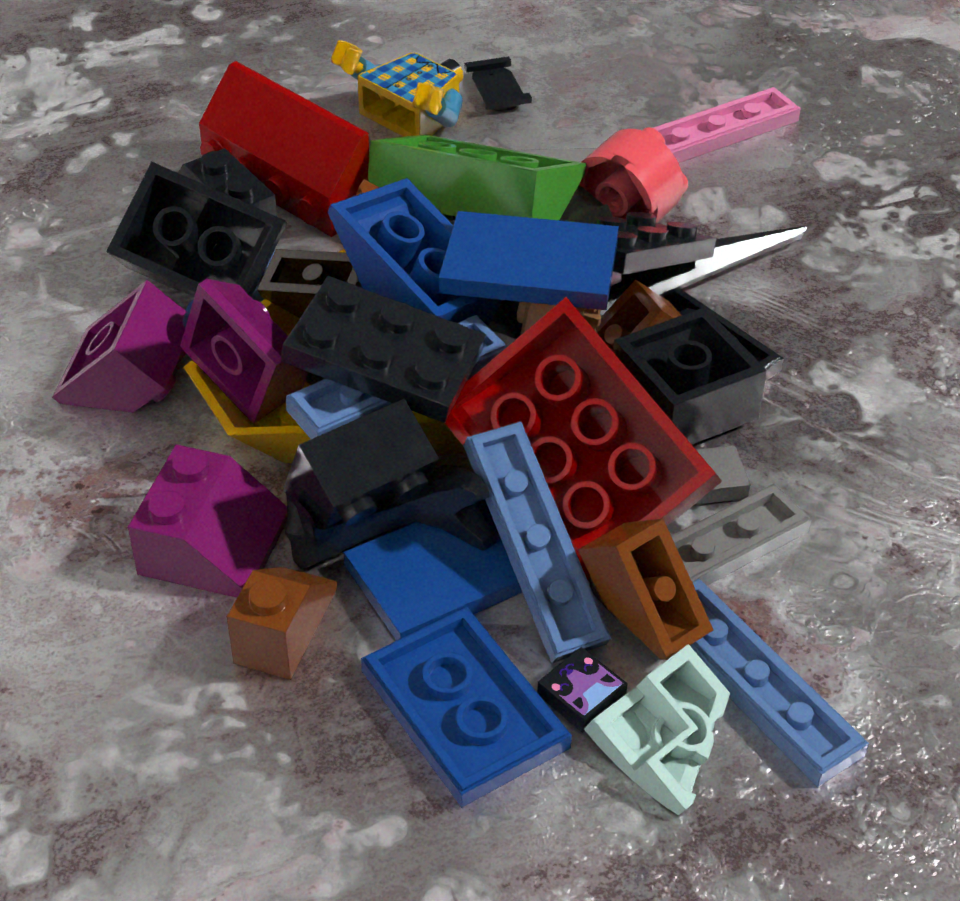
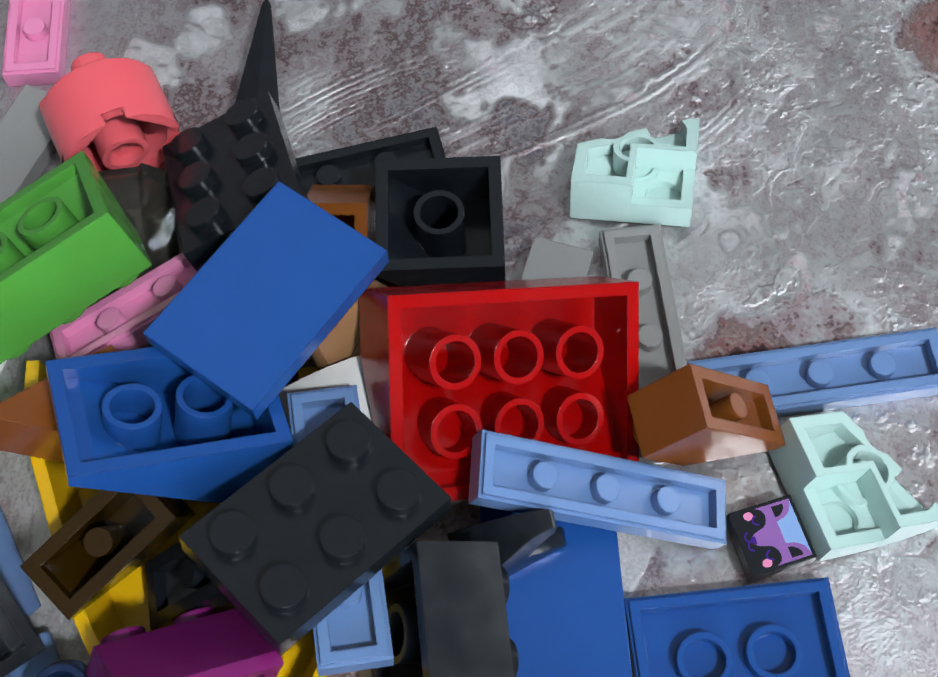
camera: 60 degrees left, 20 degrees up
none -> light aqua slope [570,118,700,227]

